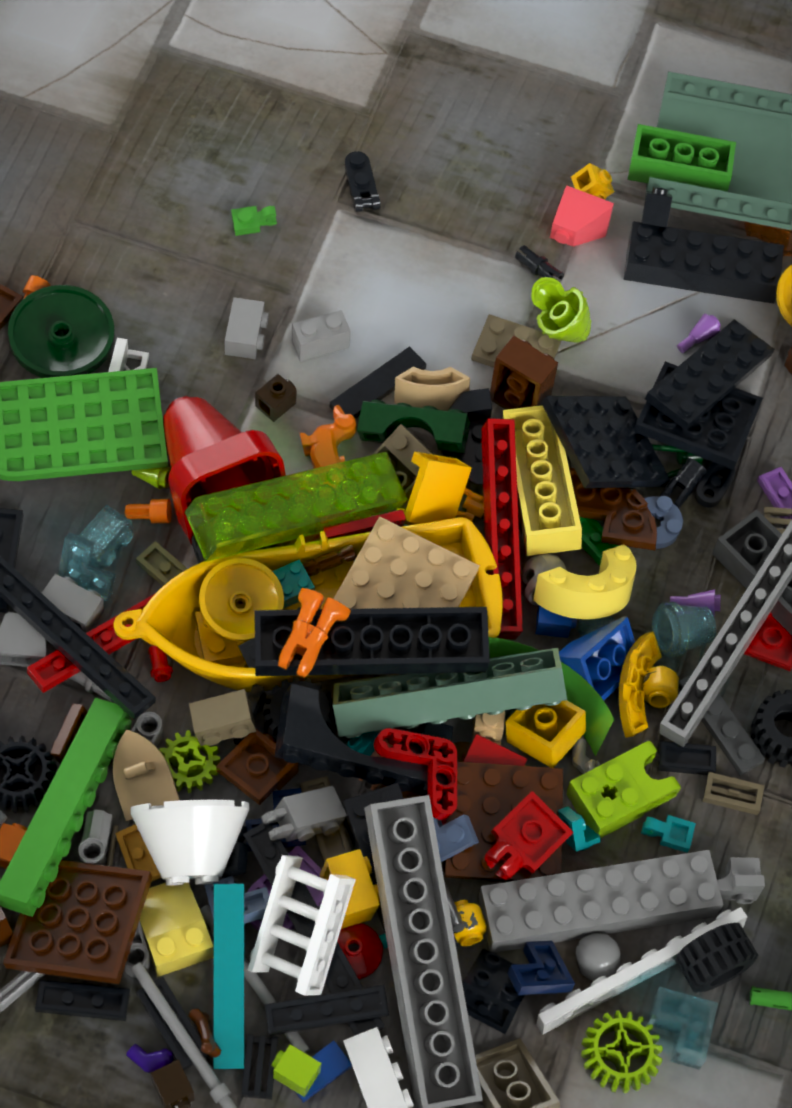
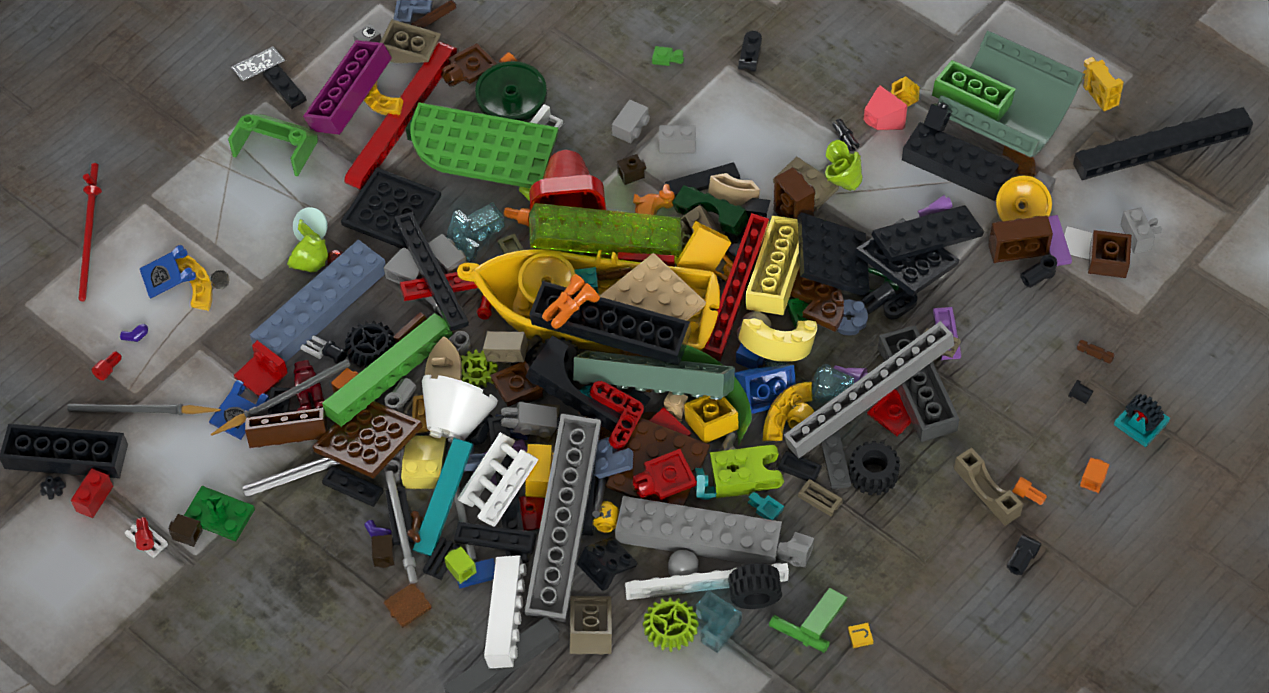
camera: 30 degrees right, 5 degrees down
dark blue plate [507,941,575,995] -> none

